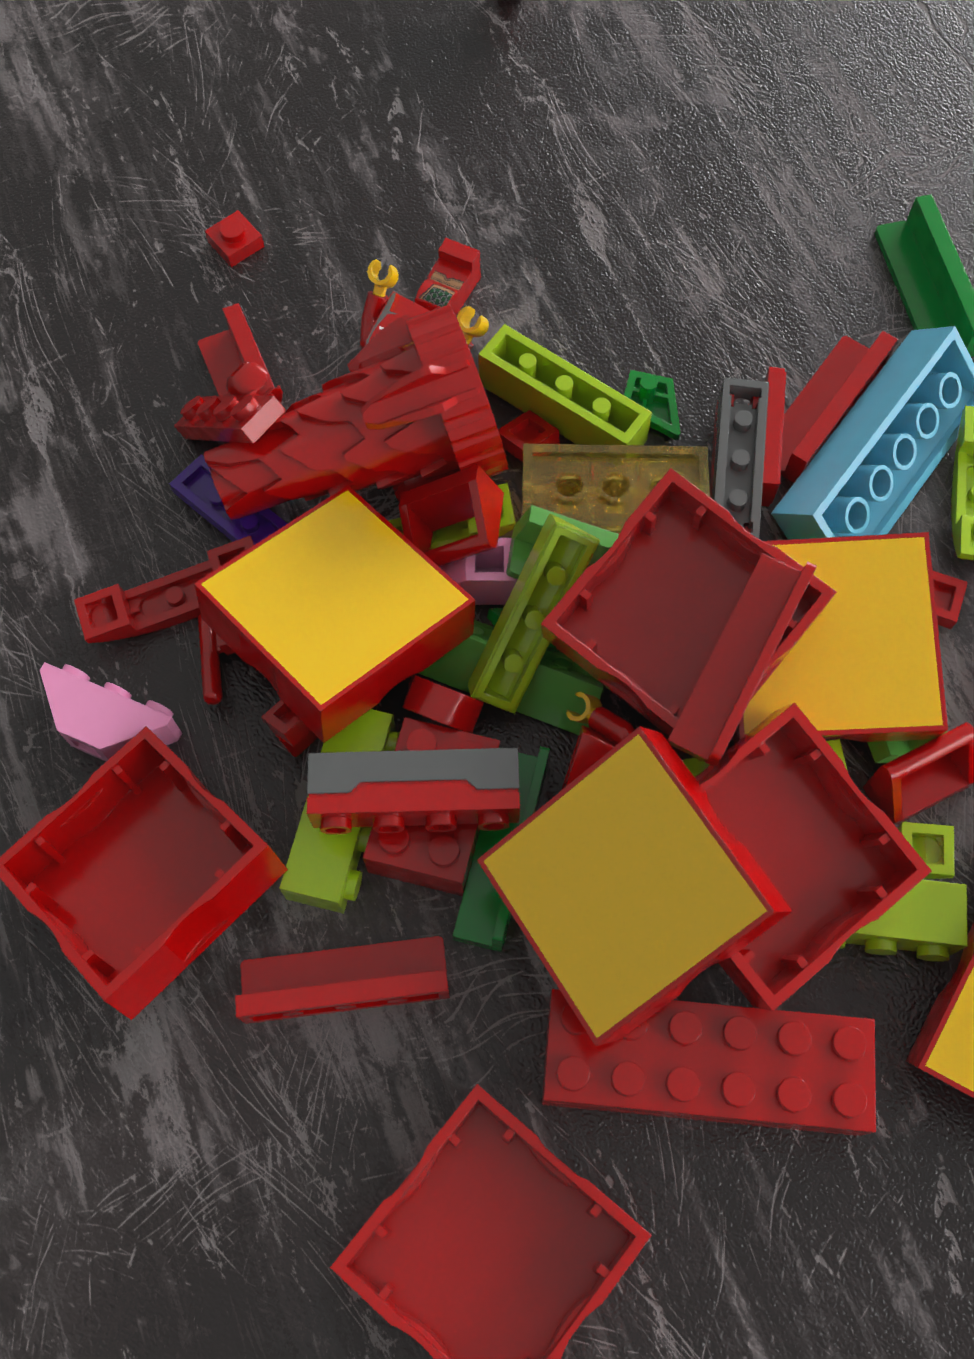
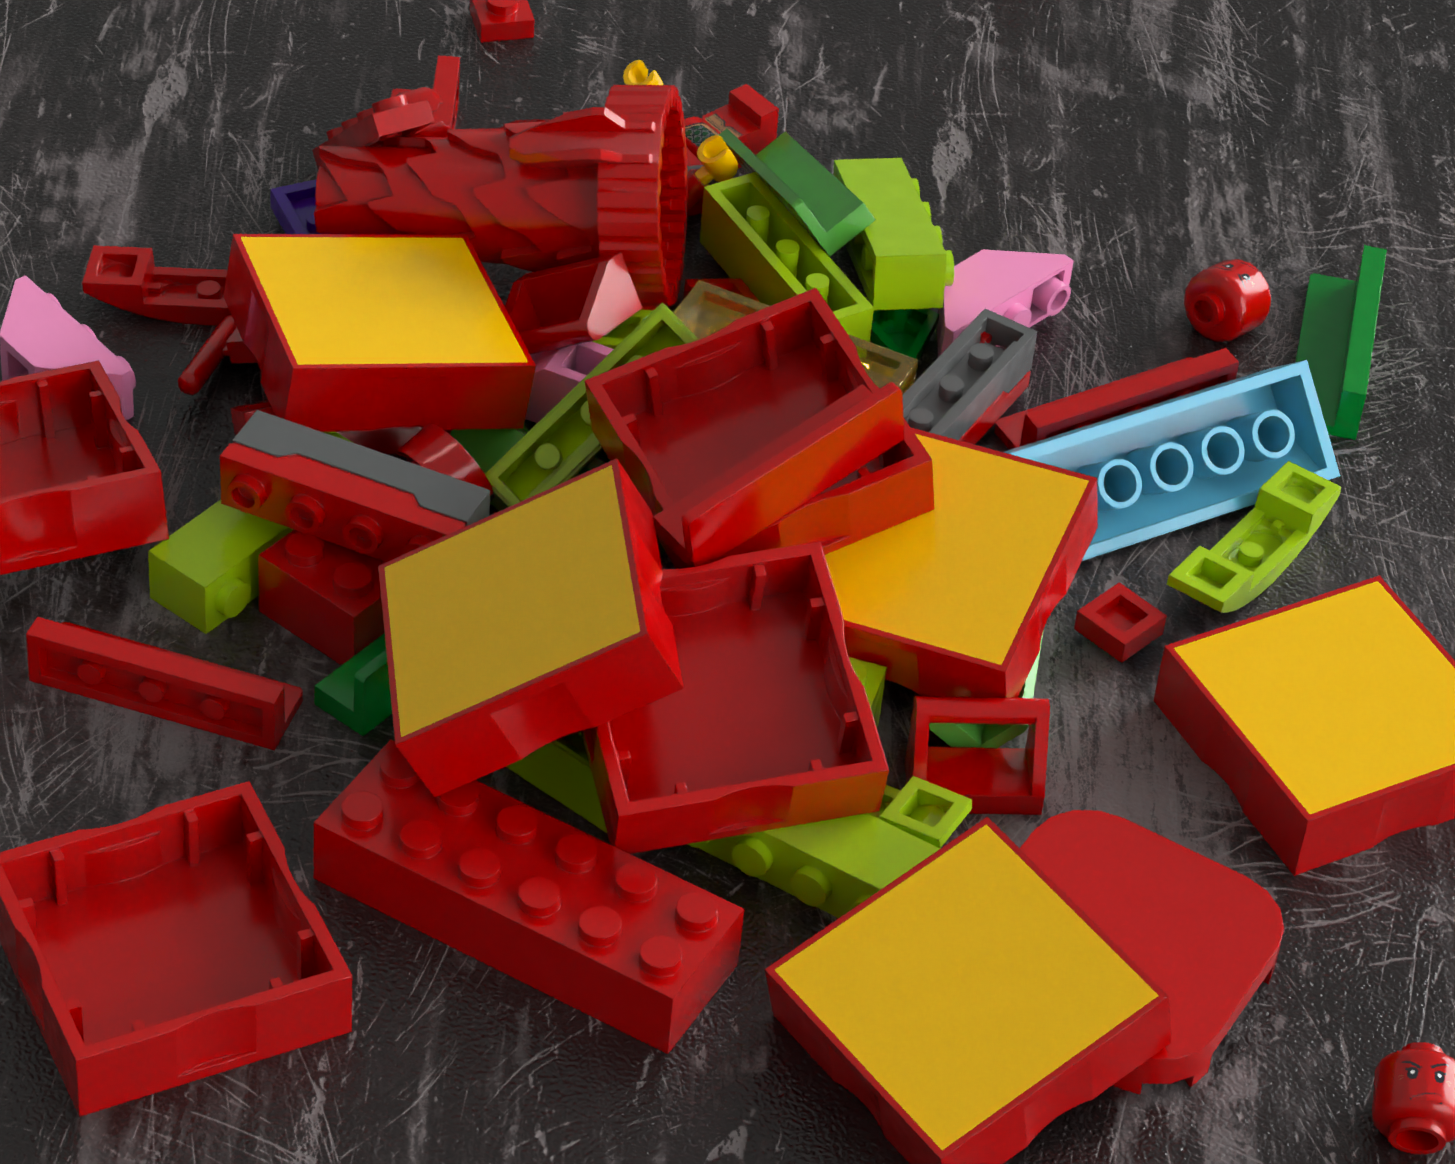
camera: 20 degrees right, 25 degrees down
red tile [761,367,786,507] -> none
none -> bright green panel [719,128,876,257]
none -> lime brick [833,158,954,310]
none -> bright pink slope [937,249,1074,357]
none -> red head [1184,259,1271,342]

